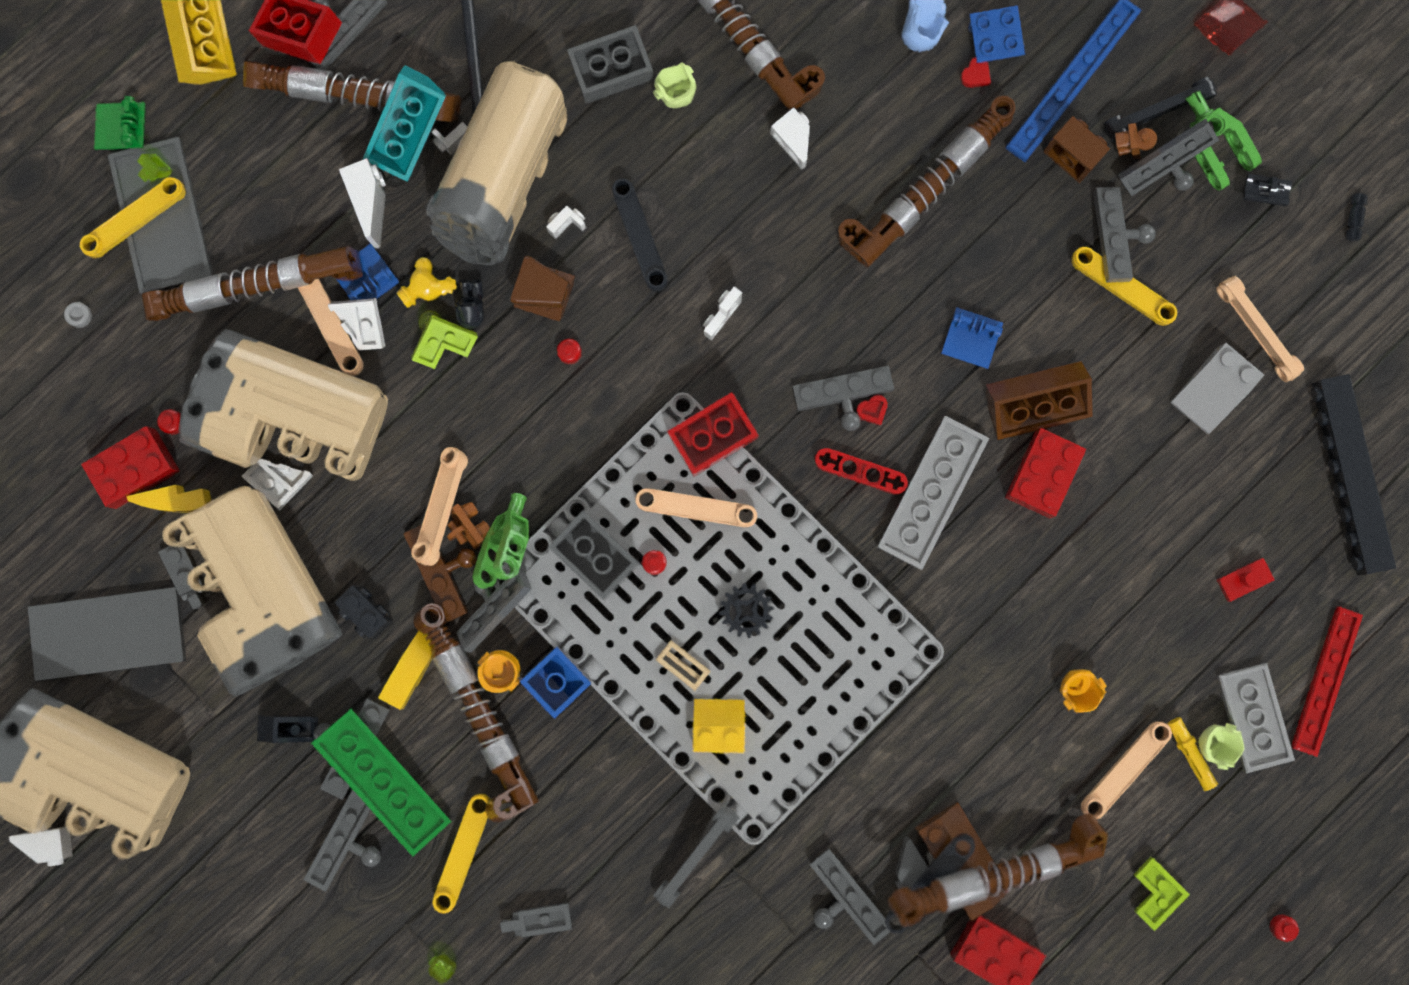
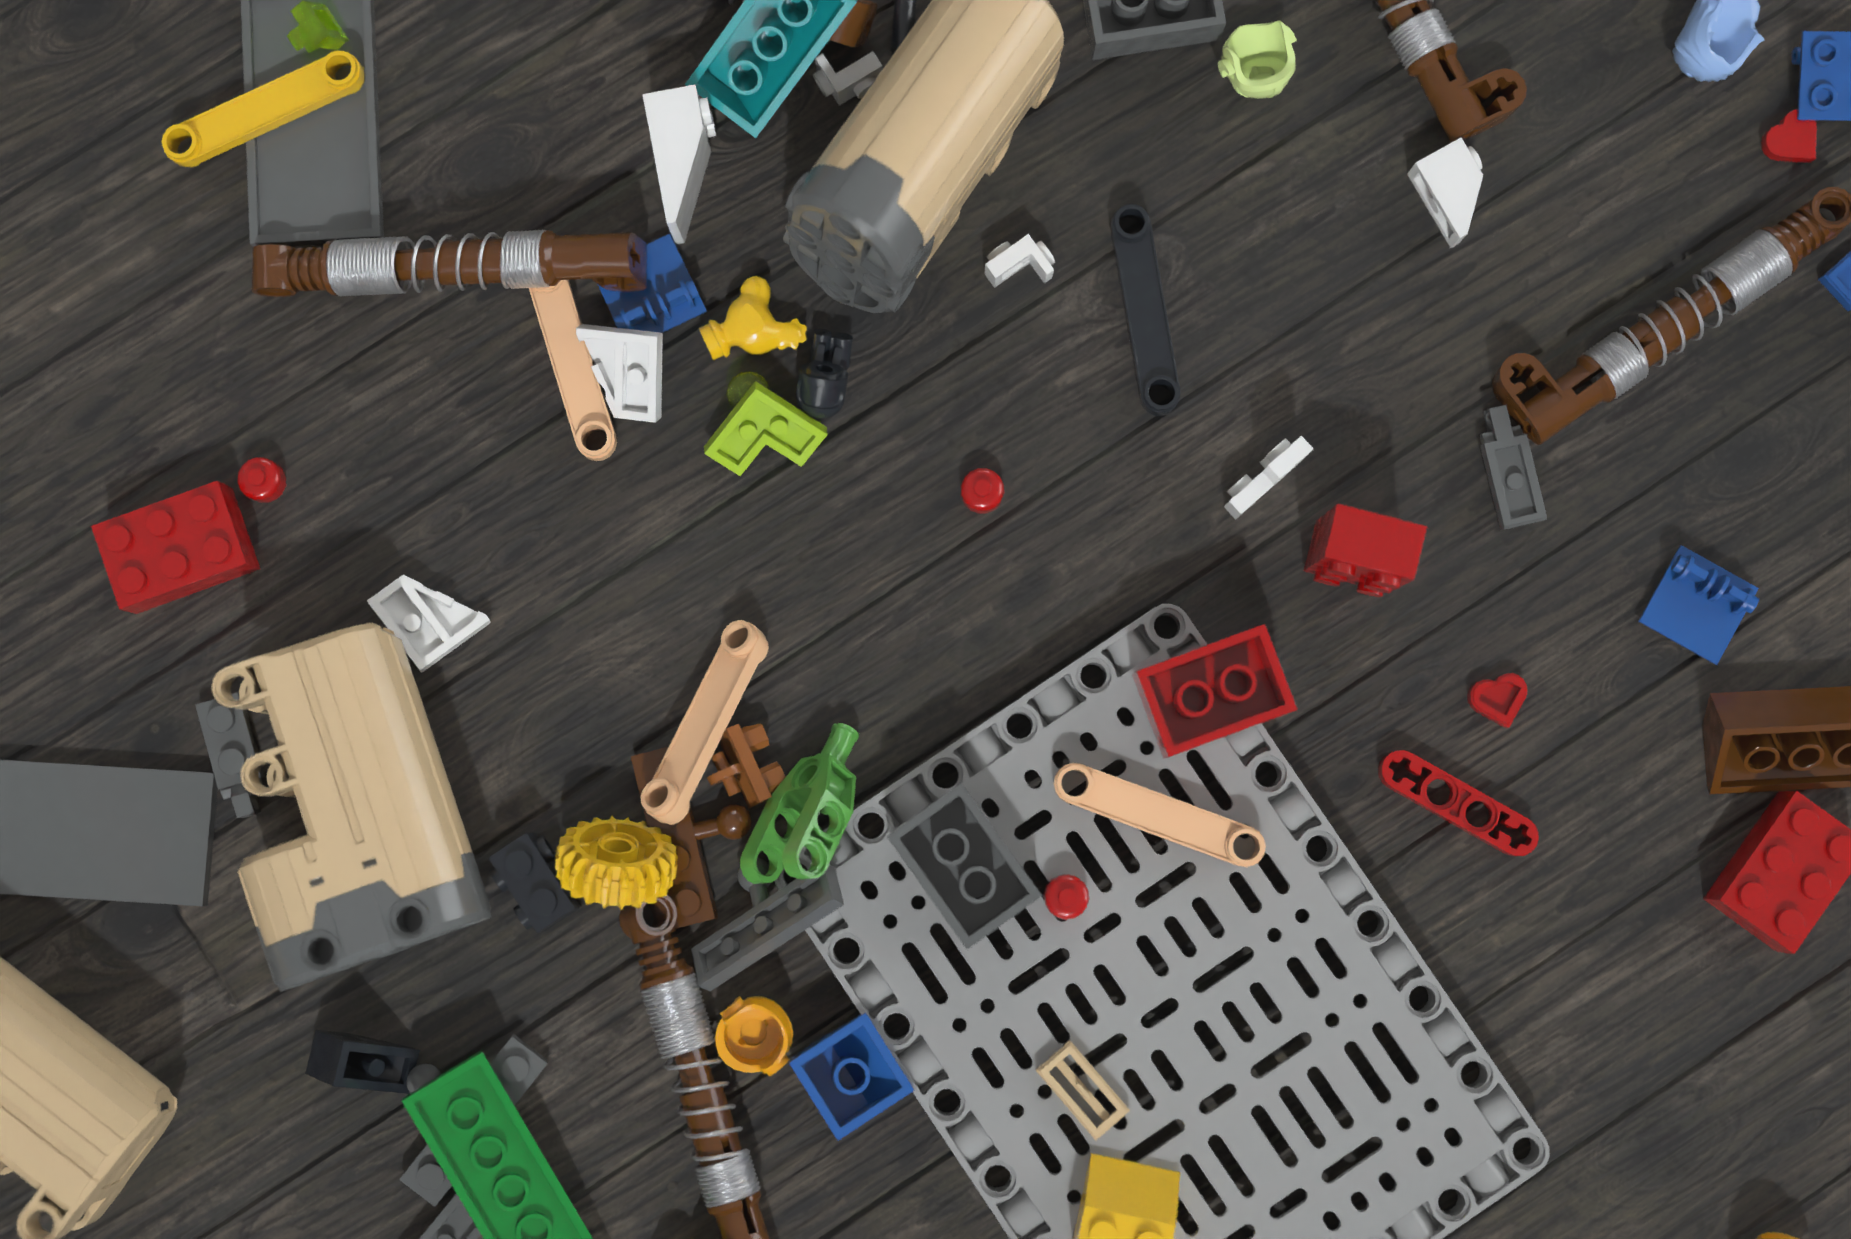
camera: 10 degrees right, 0 degrees up
light grey tile [64,302,92,328] -> none
yellow slope [127,485,212,513] -> none
tan piece [179,329,388,481] -> none
yellow slope [378,631,433,710] -> none
reddish brown piece [511,256,575,322] -> none
black gear [719,583,774,638] -> none
dark grey plate [792,366,894,431] -> none
light grey plate [877,416,989,570] -> none
none -> yellow gear [555,816,678,910]
none -> red brick [1304,504,1427,597]
none -> dark grey hinge [1480,405,1547,531]

